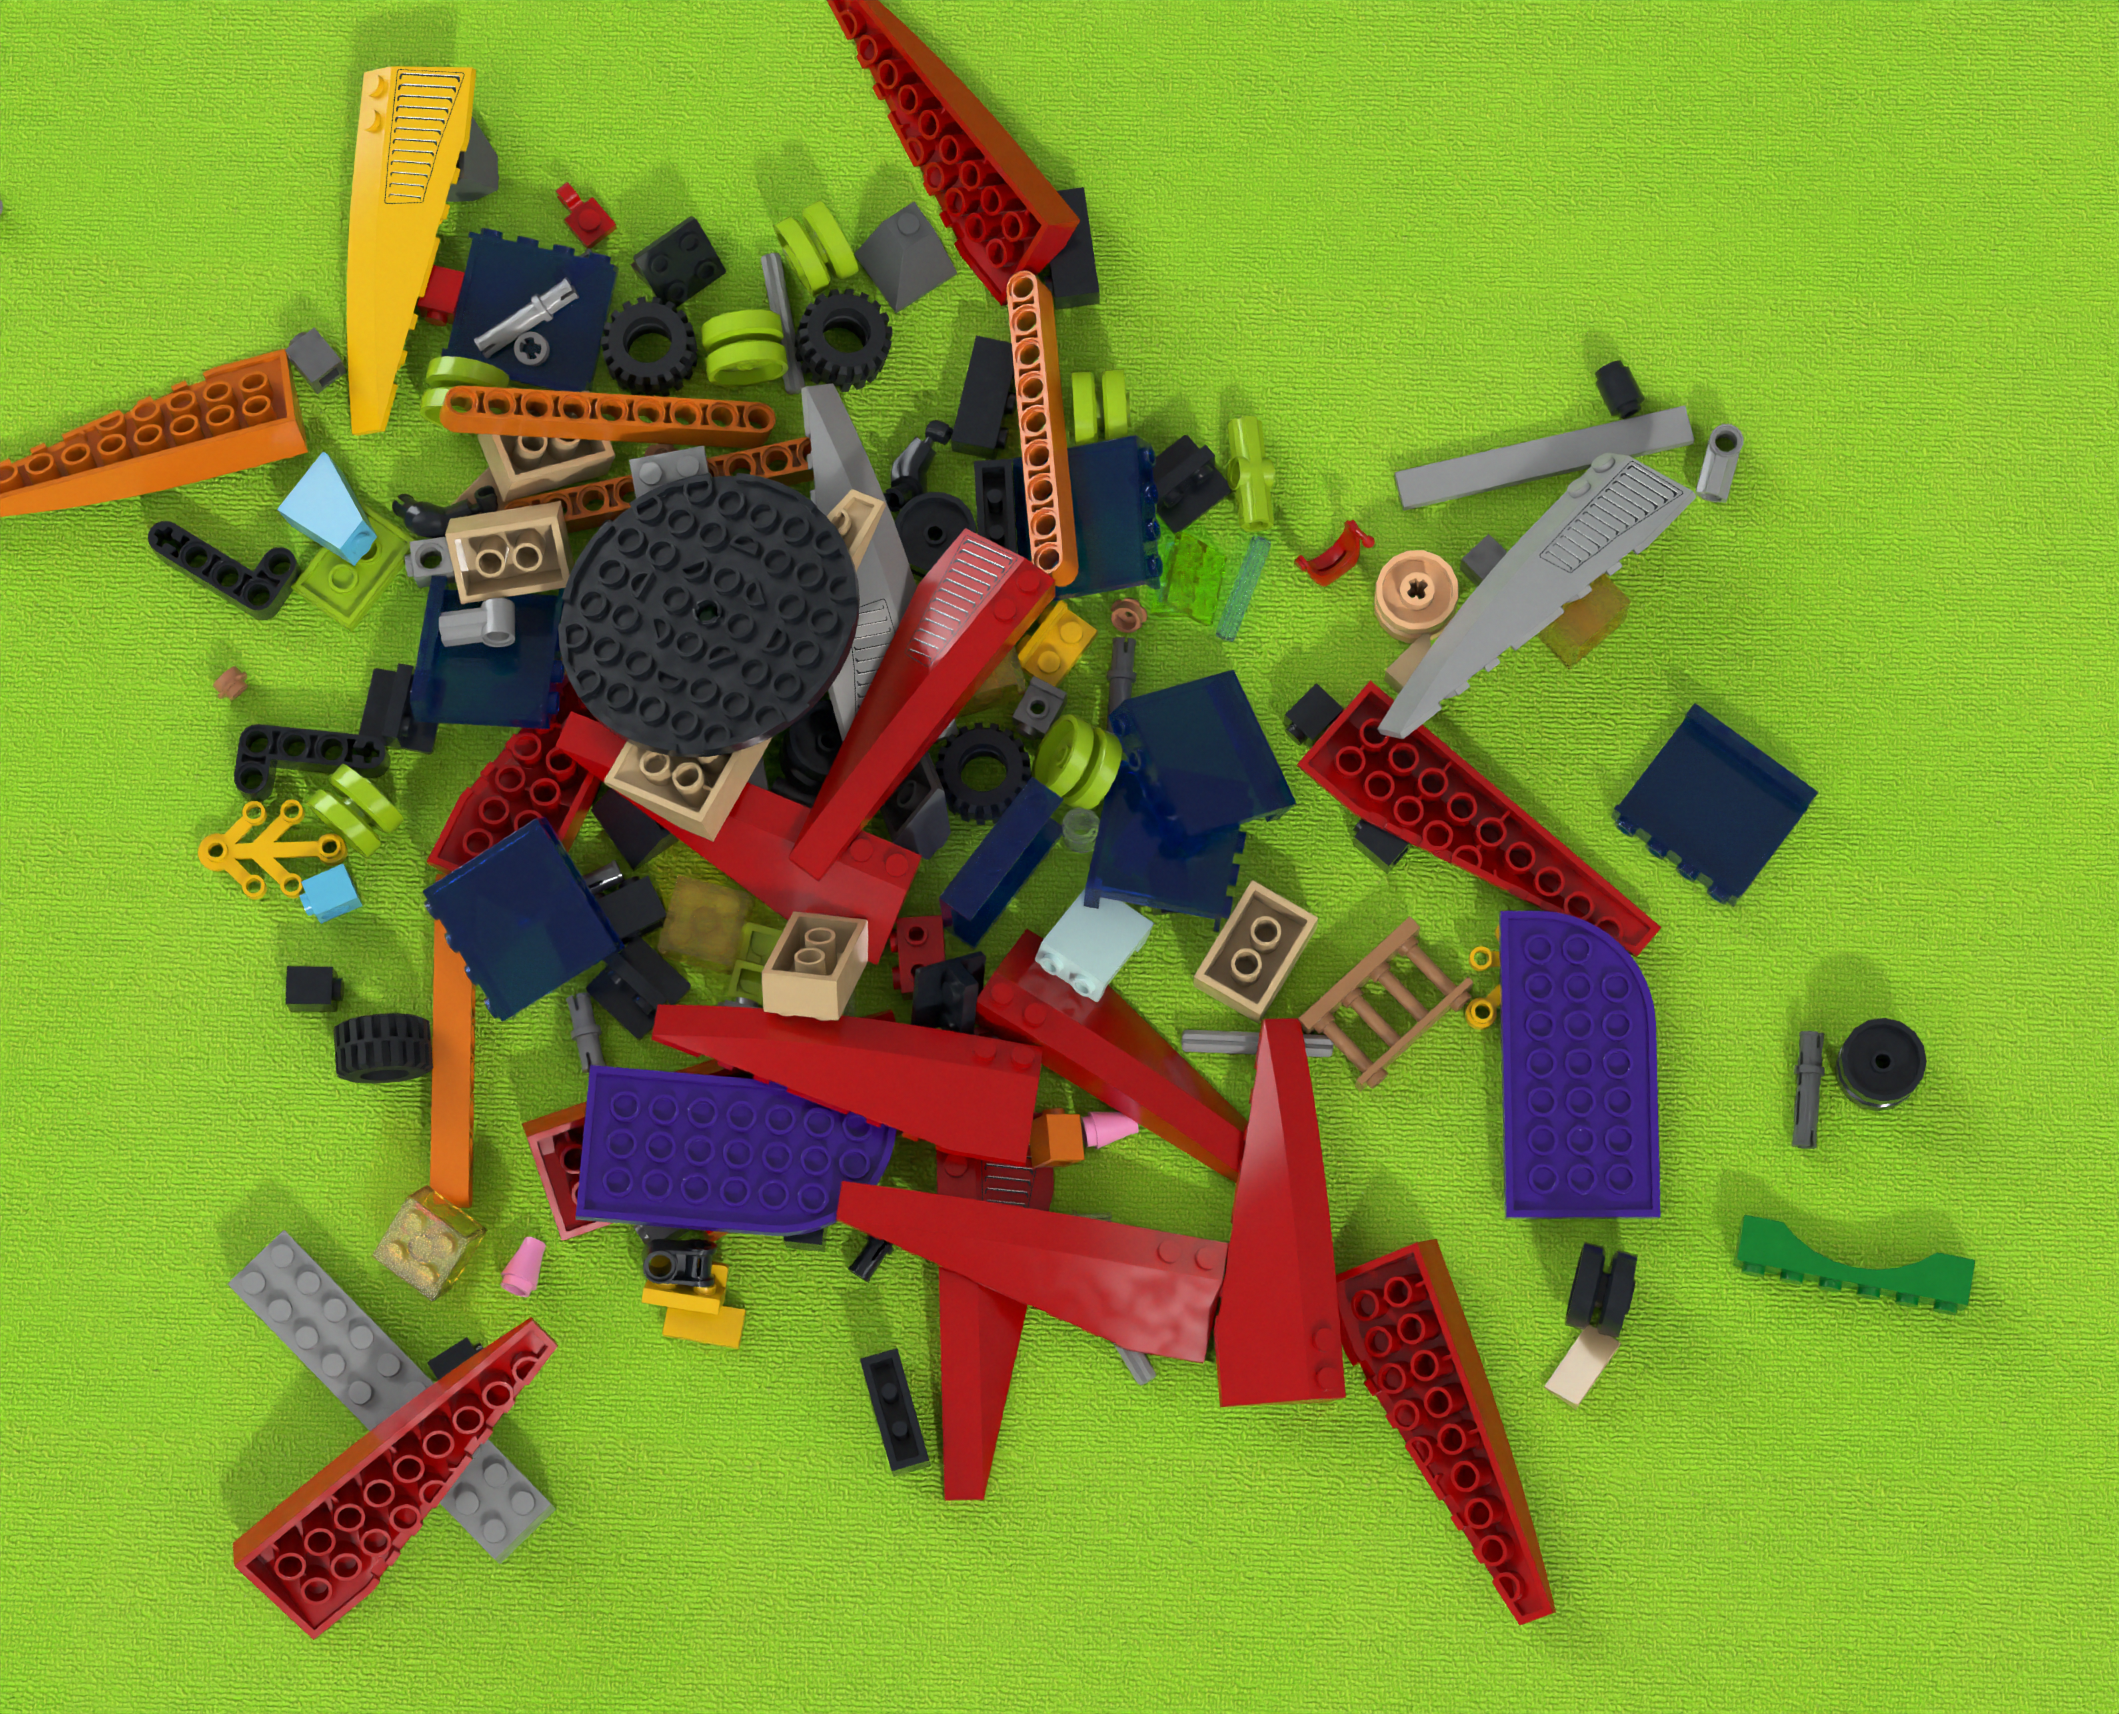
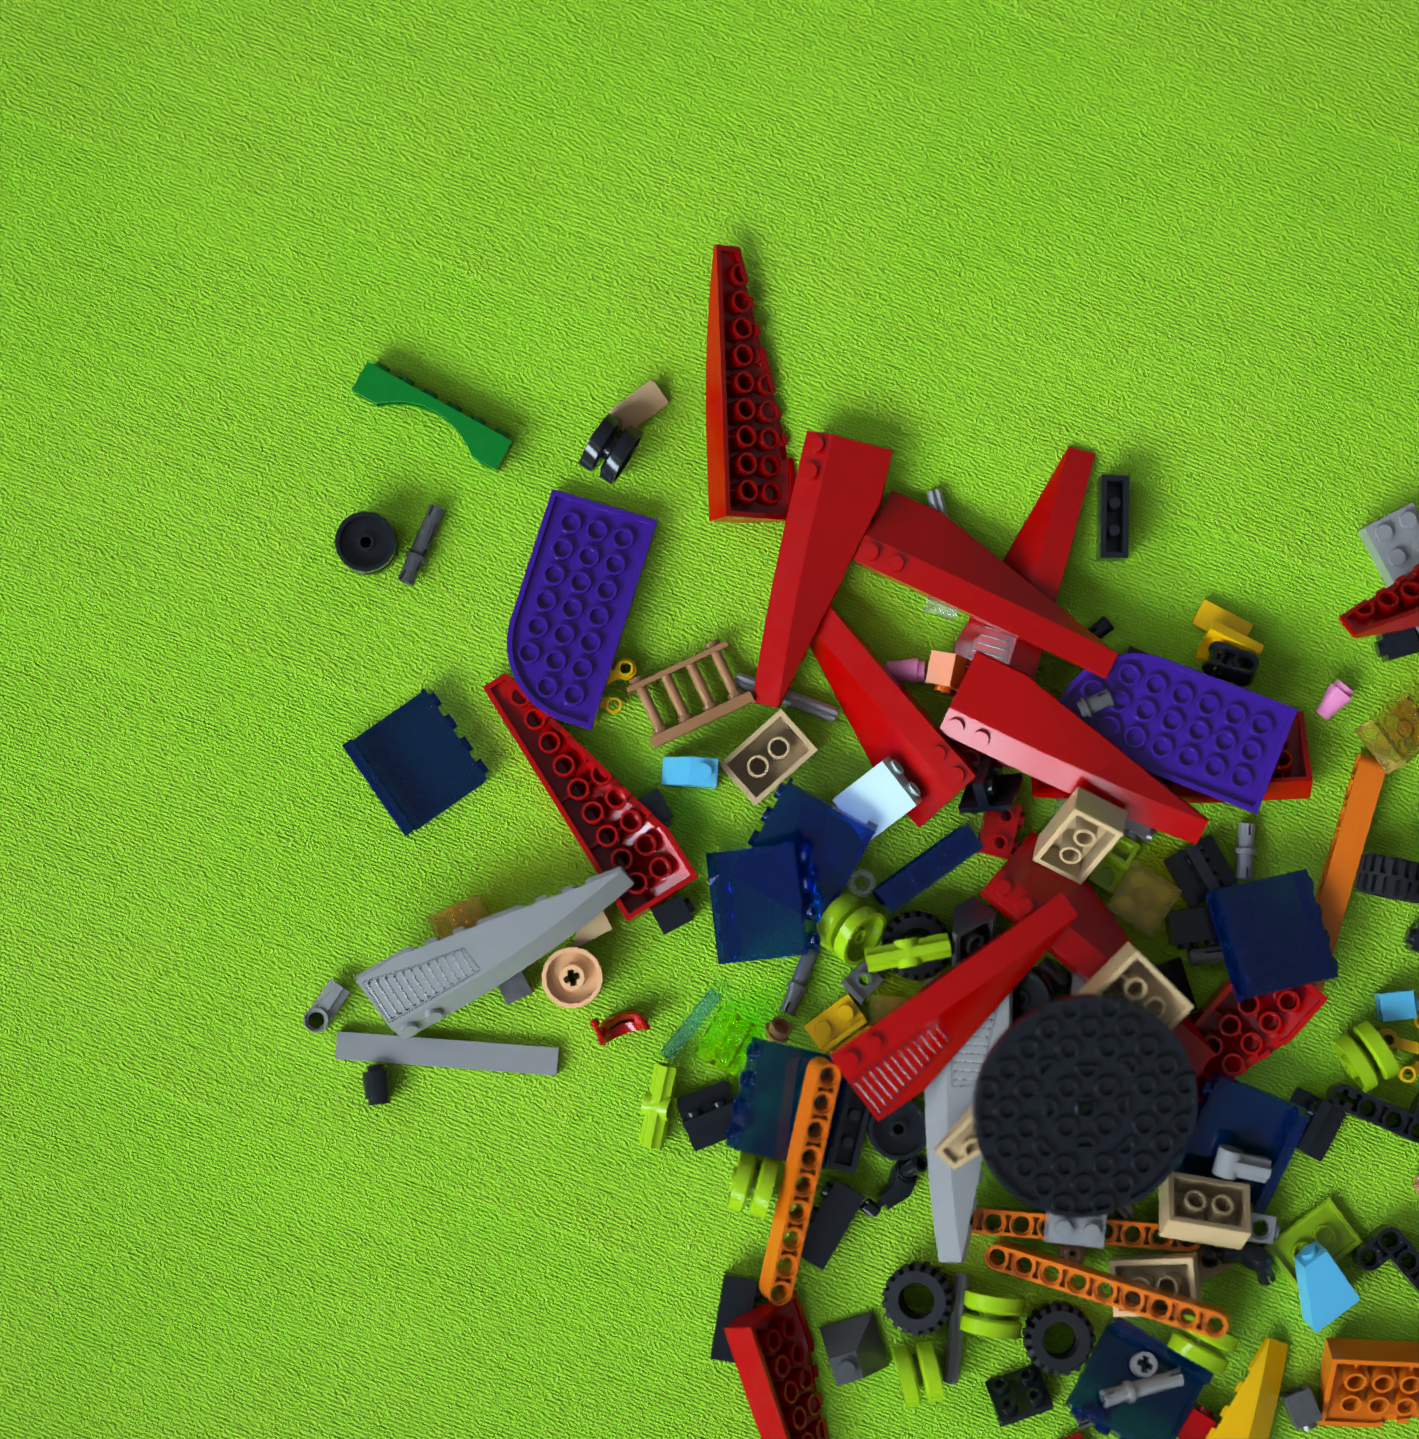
camera: 170 degrees left, 10 degrees up
none -> medium azure slope [661,757,718,789]
none -> lime piece [864,933,952,972]
none -> dark grey pin [1076,688,1114,718]

